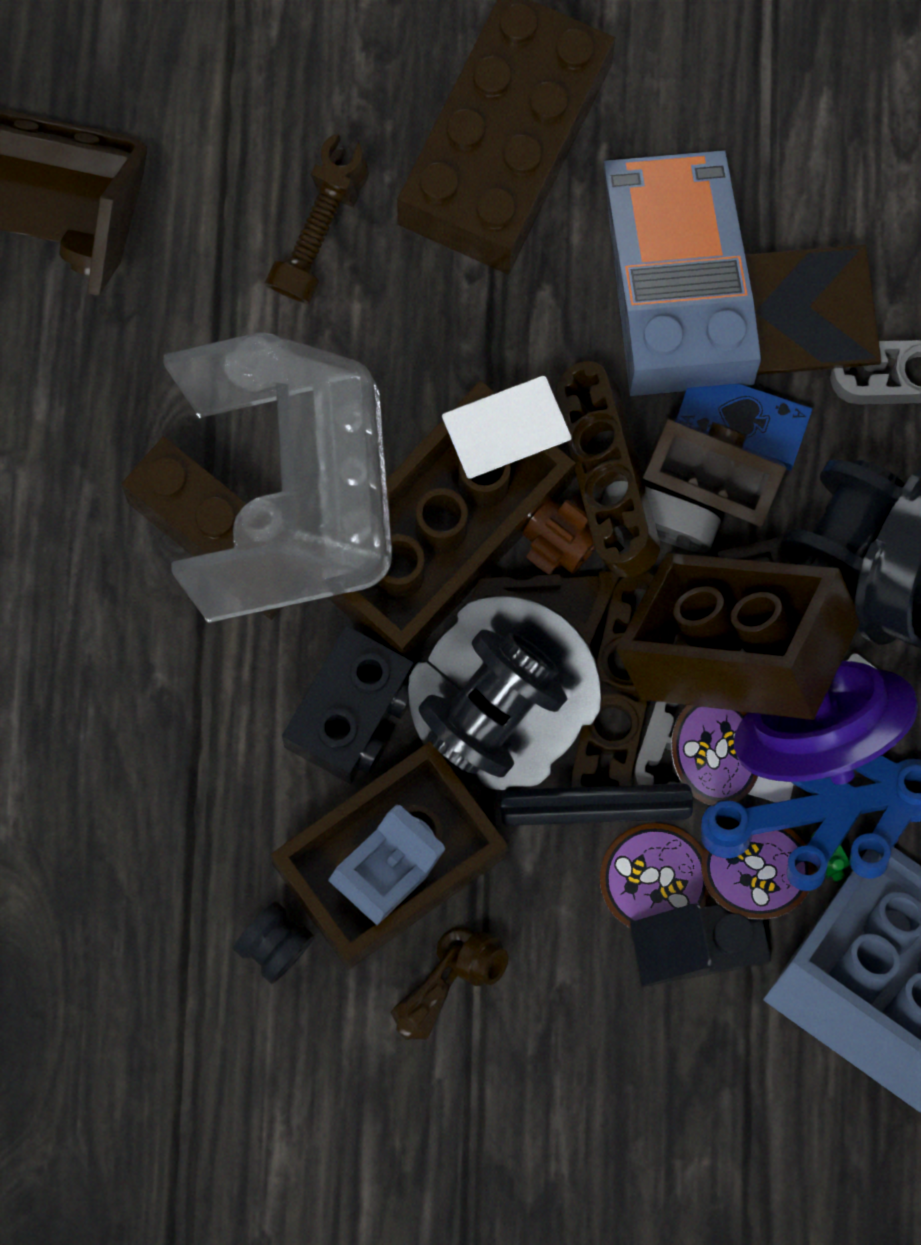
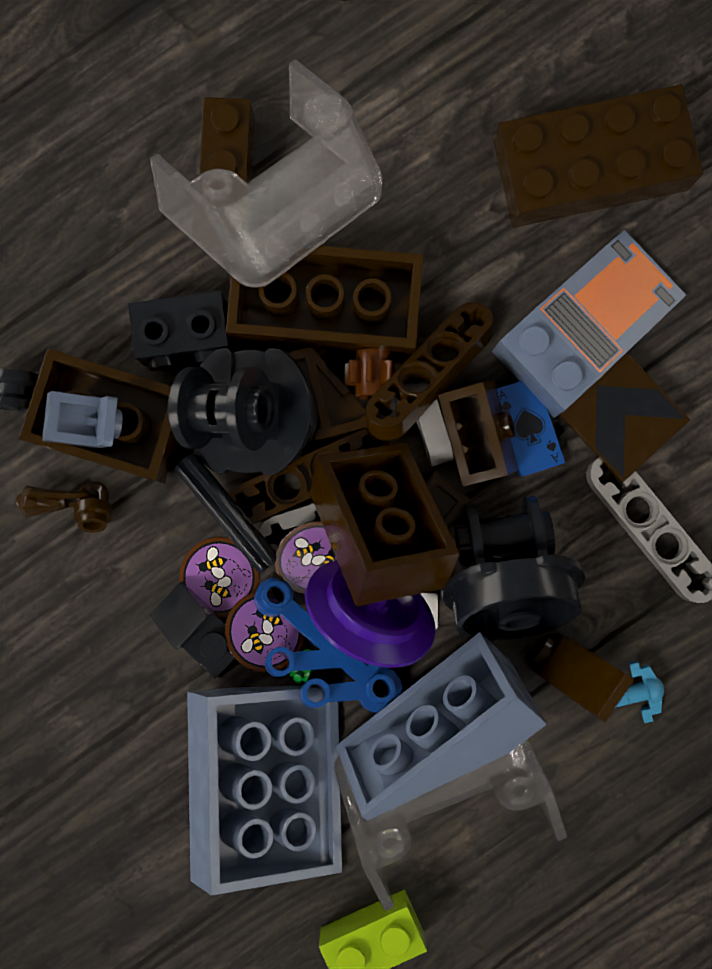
camera: 60 degrees right, 10 degrees up
dark brown bar [264,133,369,305] -> none
white sticker [442,376,571,478] -> none

